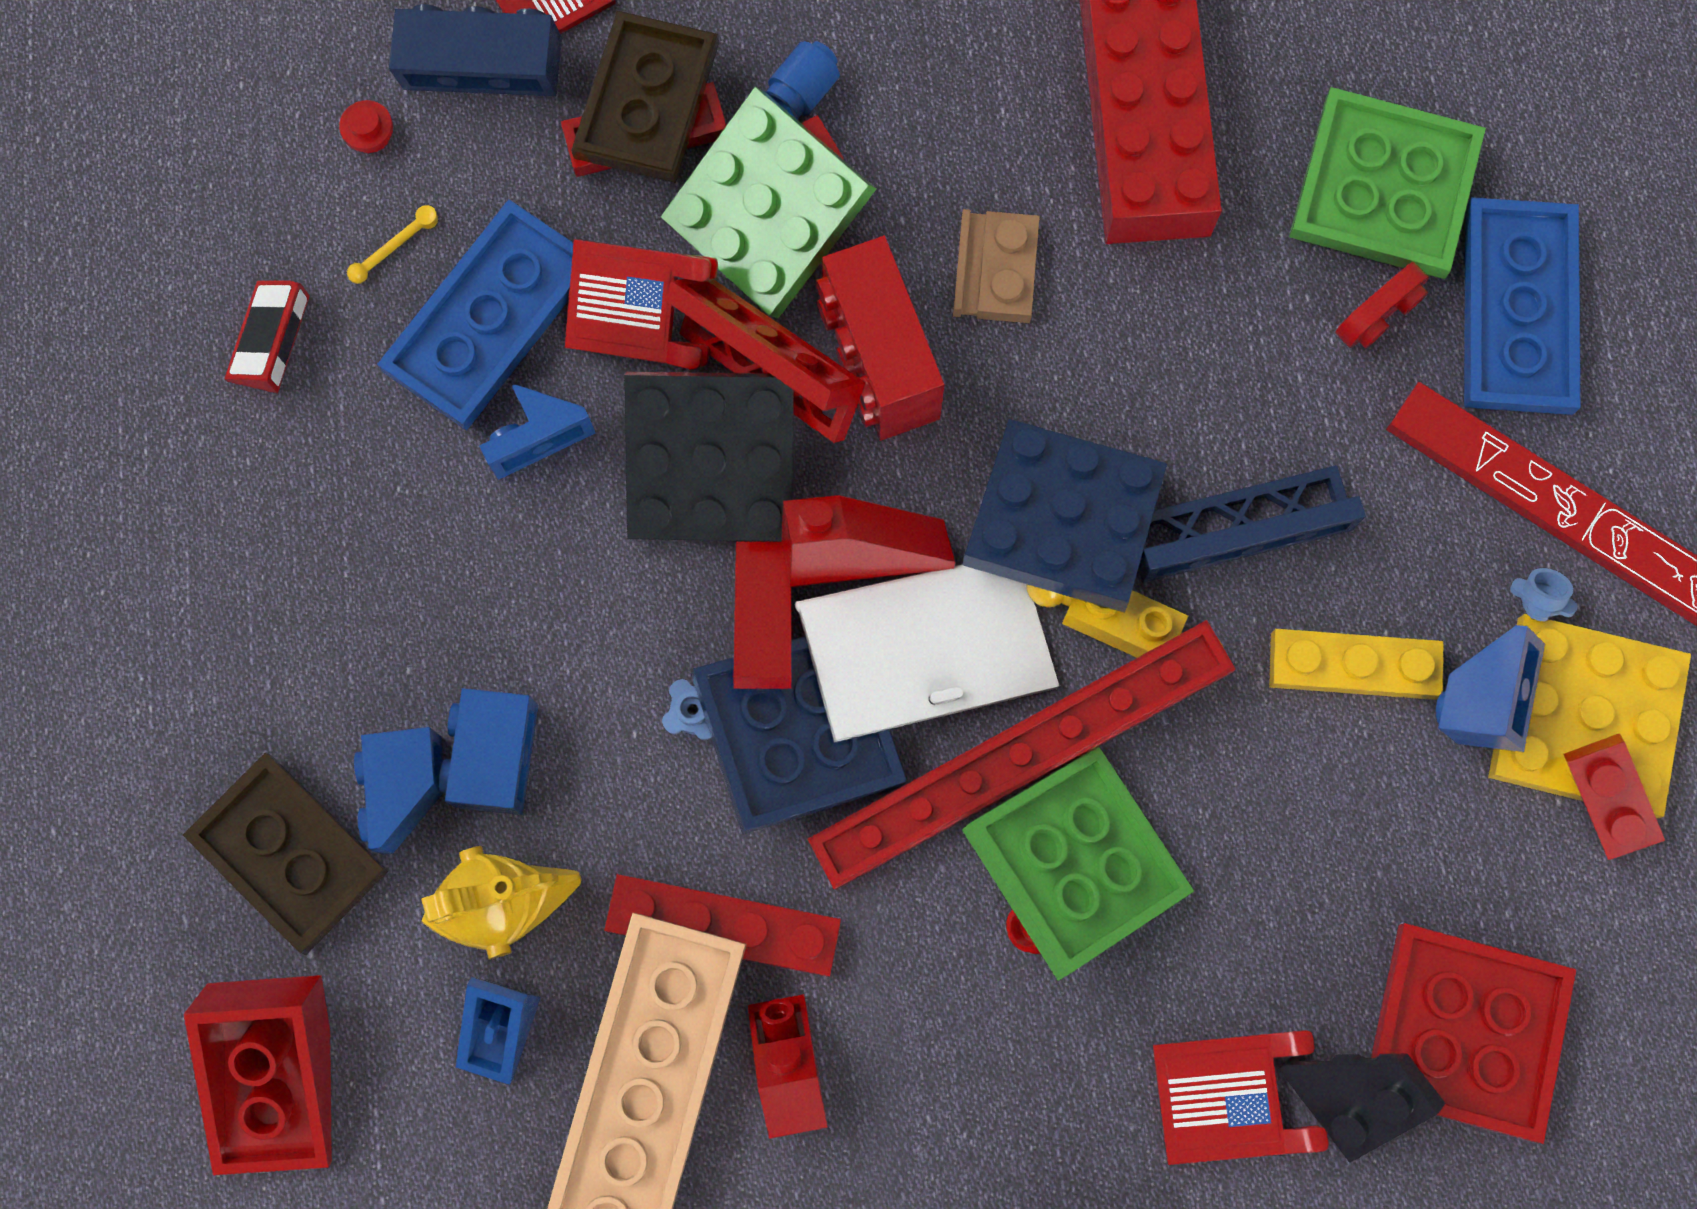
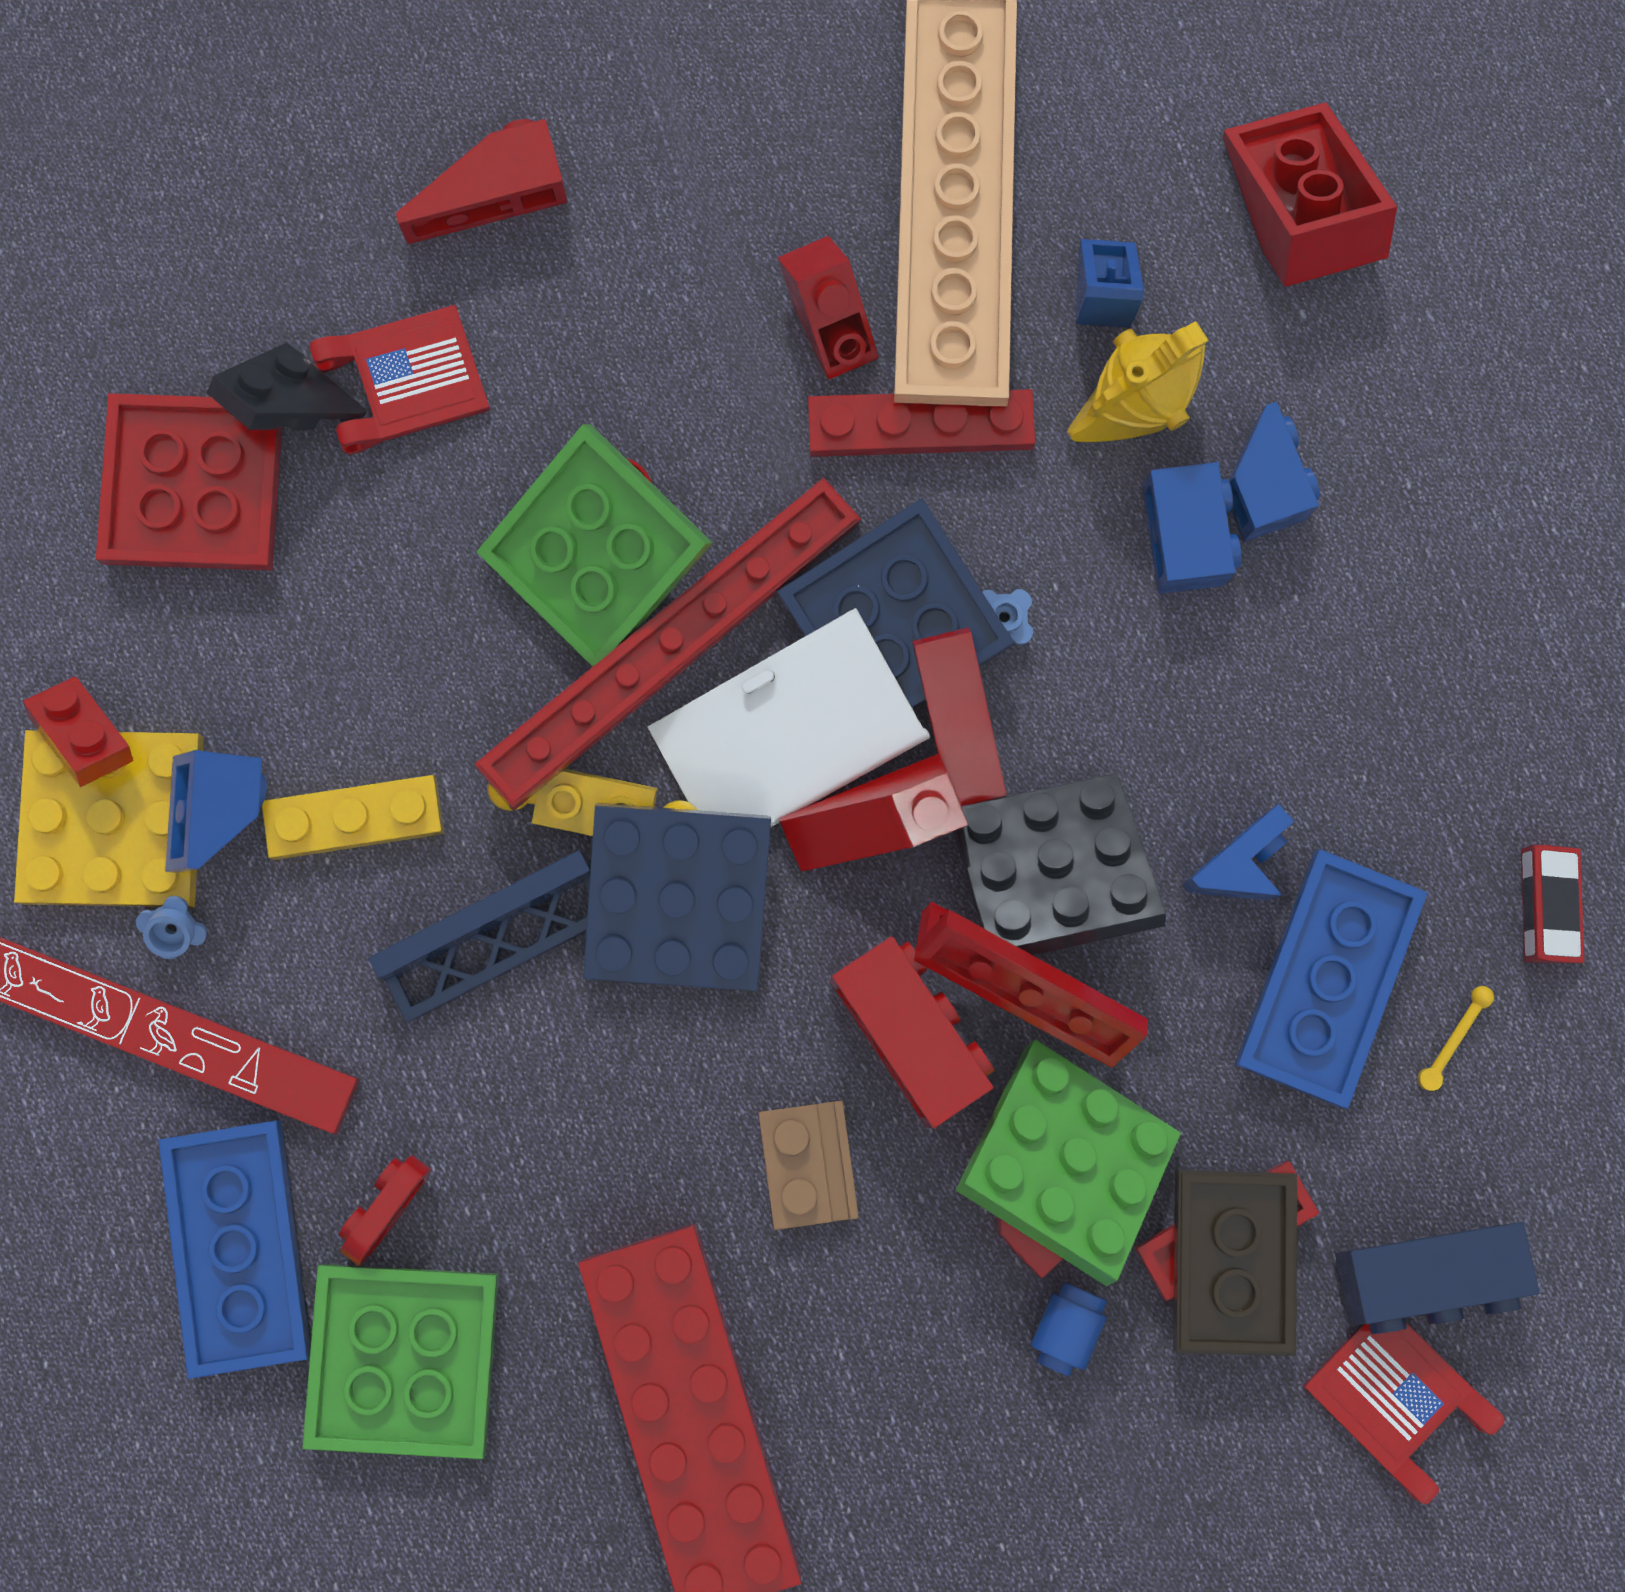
camera: 160 degrees right, 5 degrees up
dark brown plate [183,752,389,955] -> none
red plate [339,100,393,153] -> none
red flag [565,239,718,369] -> none

